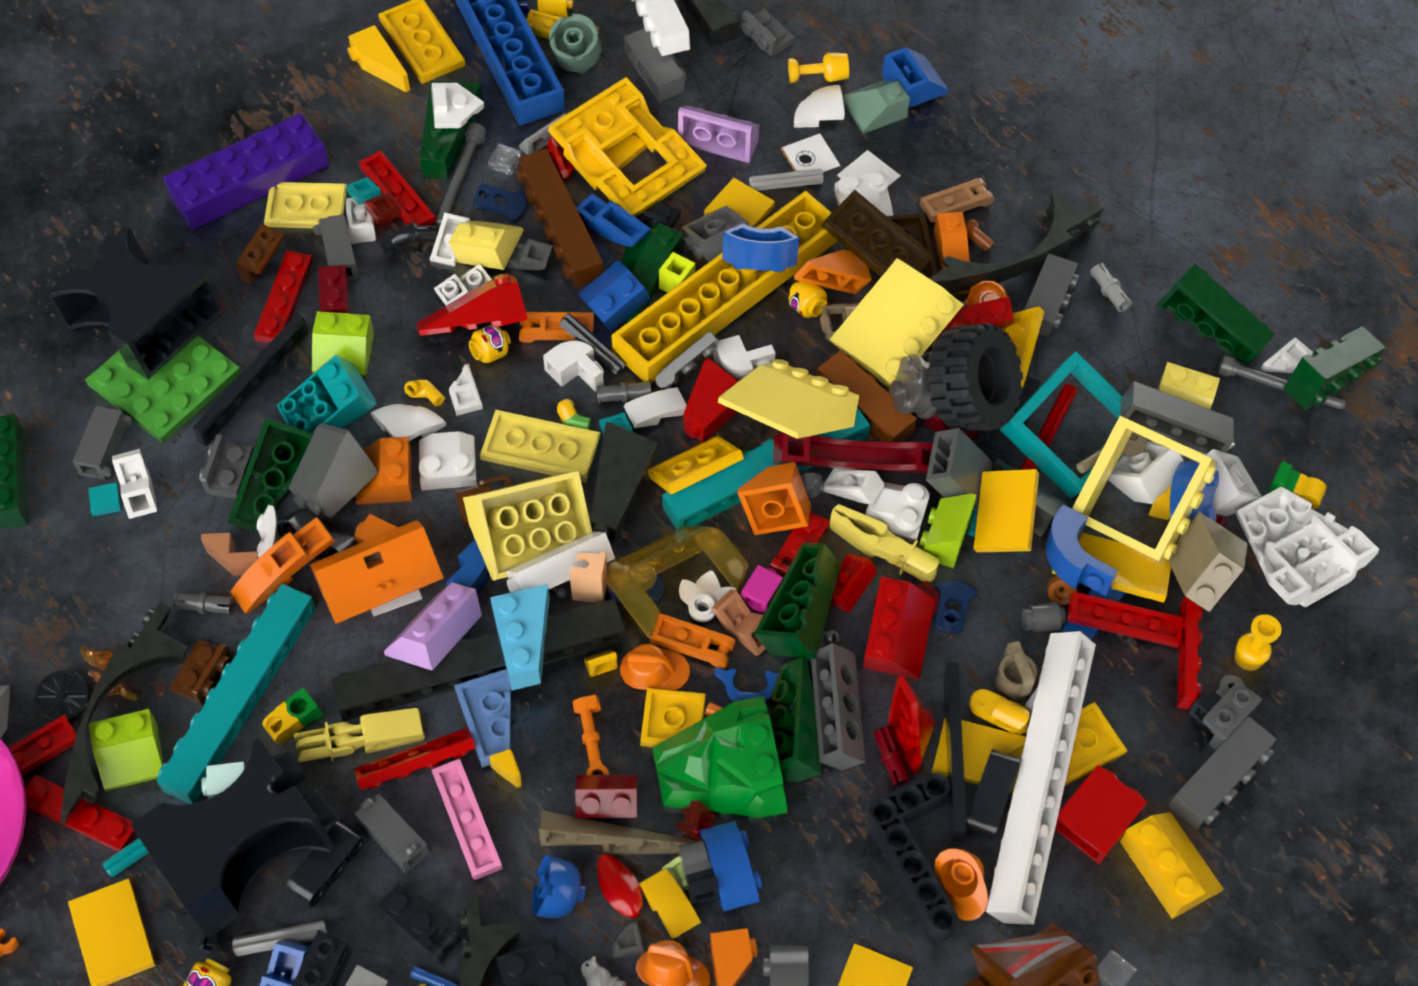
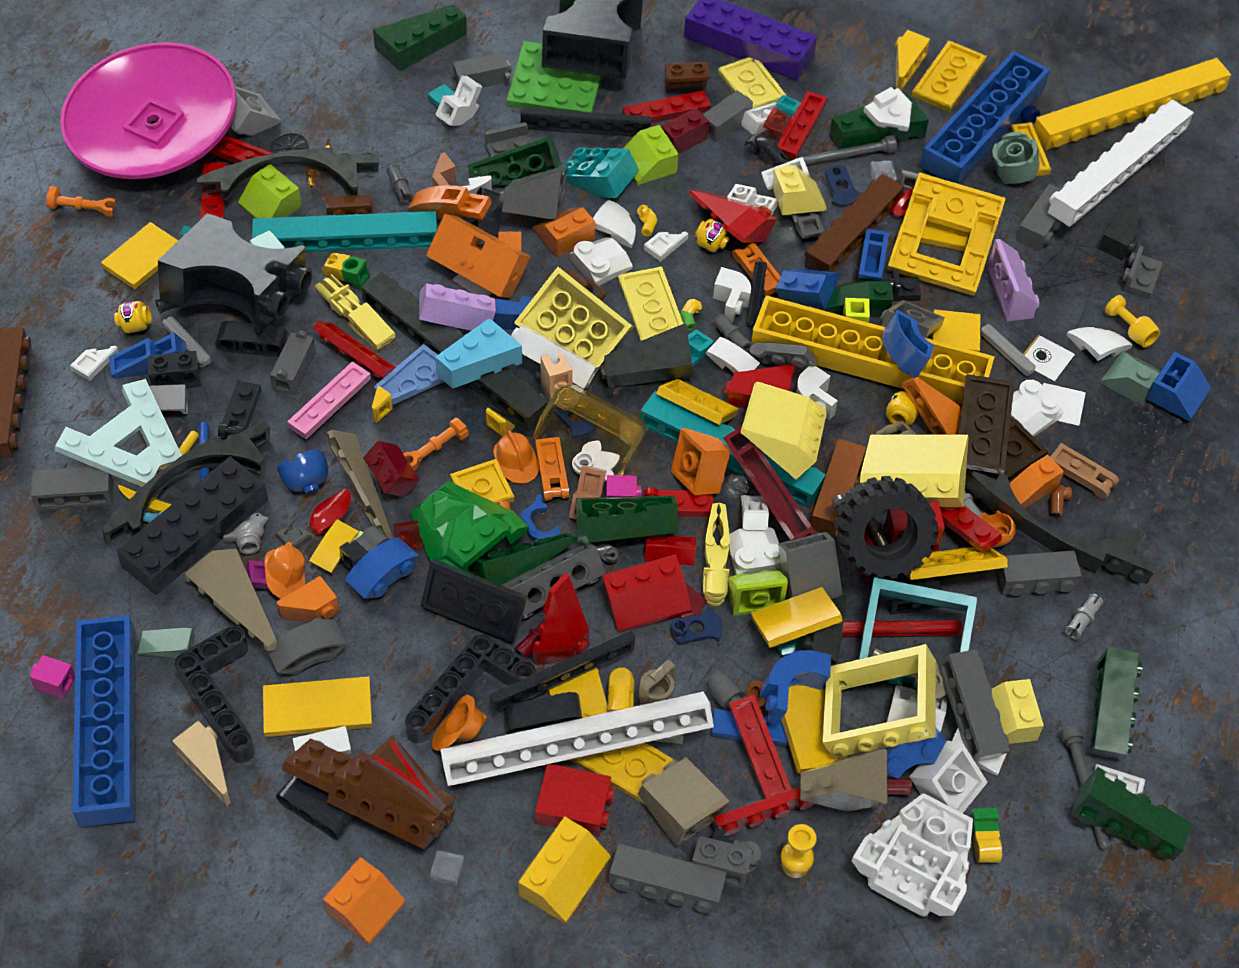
camera: 60 degrees right, 5 degrees down
none -> black tile [421,559,528,643]
none -> dark tan slope [638,757,729,847]

